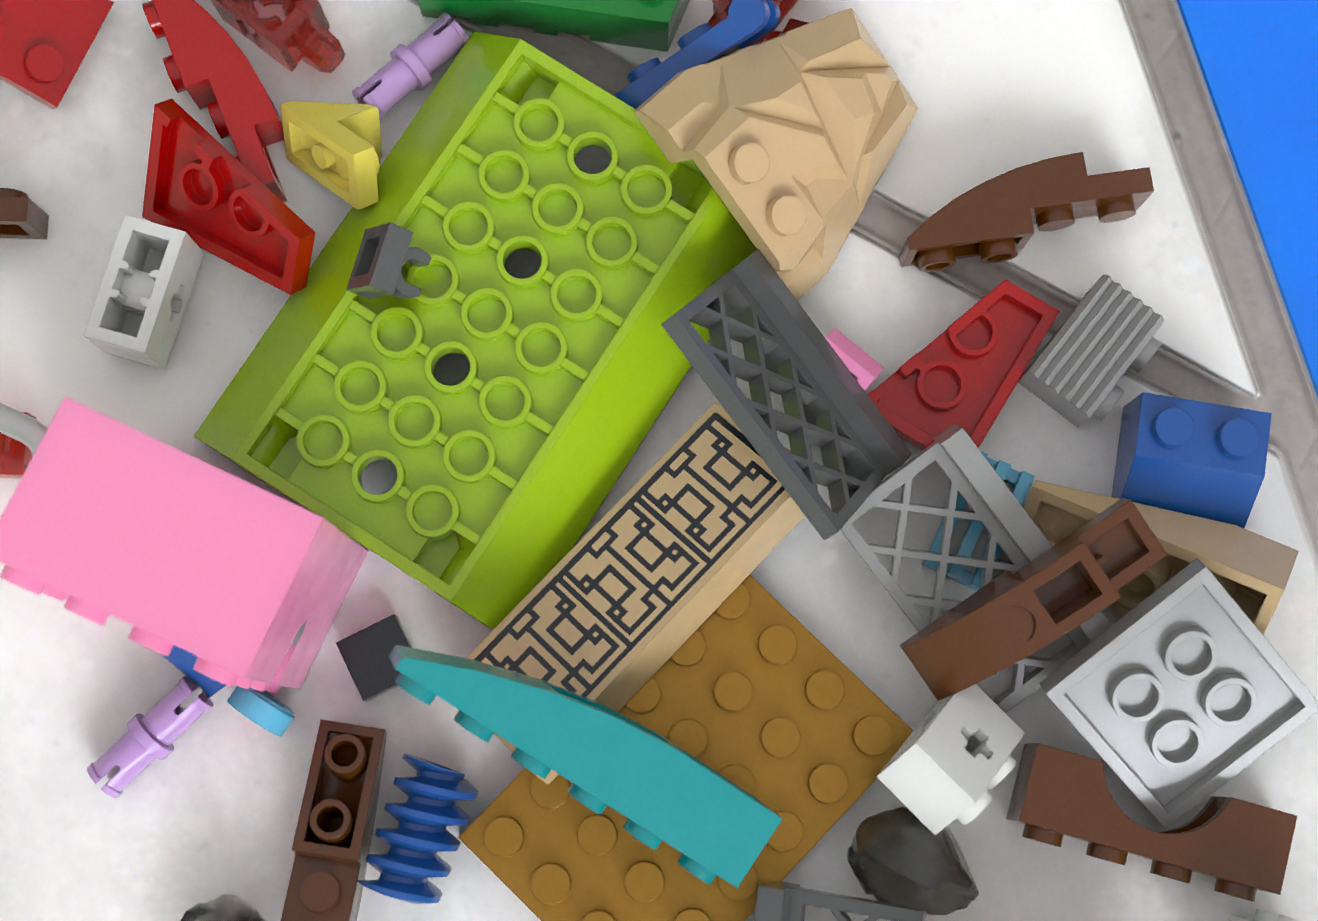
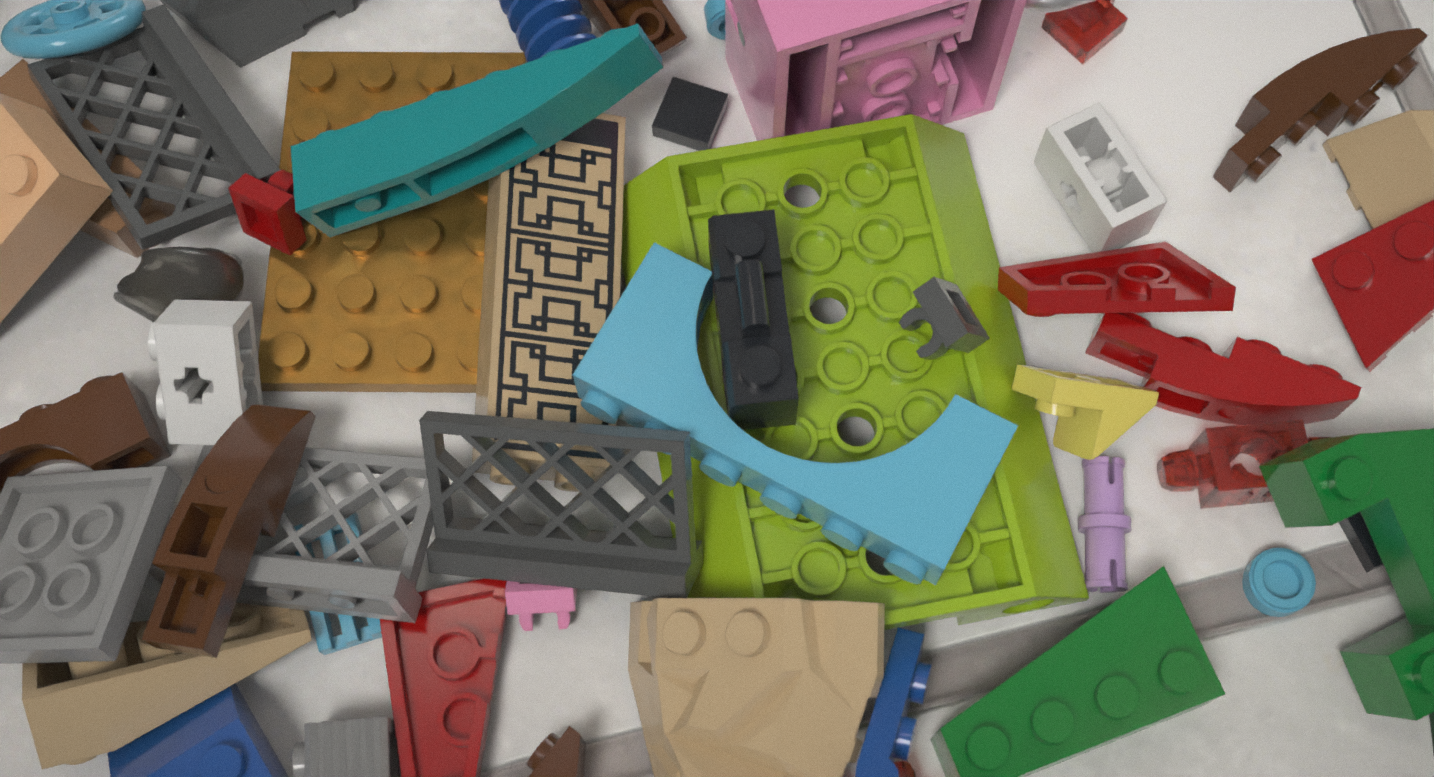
camera: 140 degrees right, 10 degrees down
none -> red tile [228,169,307,256]
none -> medium azure arch [573,243,1018,585]
none -> black piece [708,210,799,430]

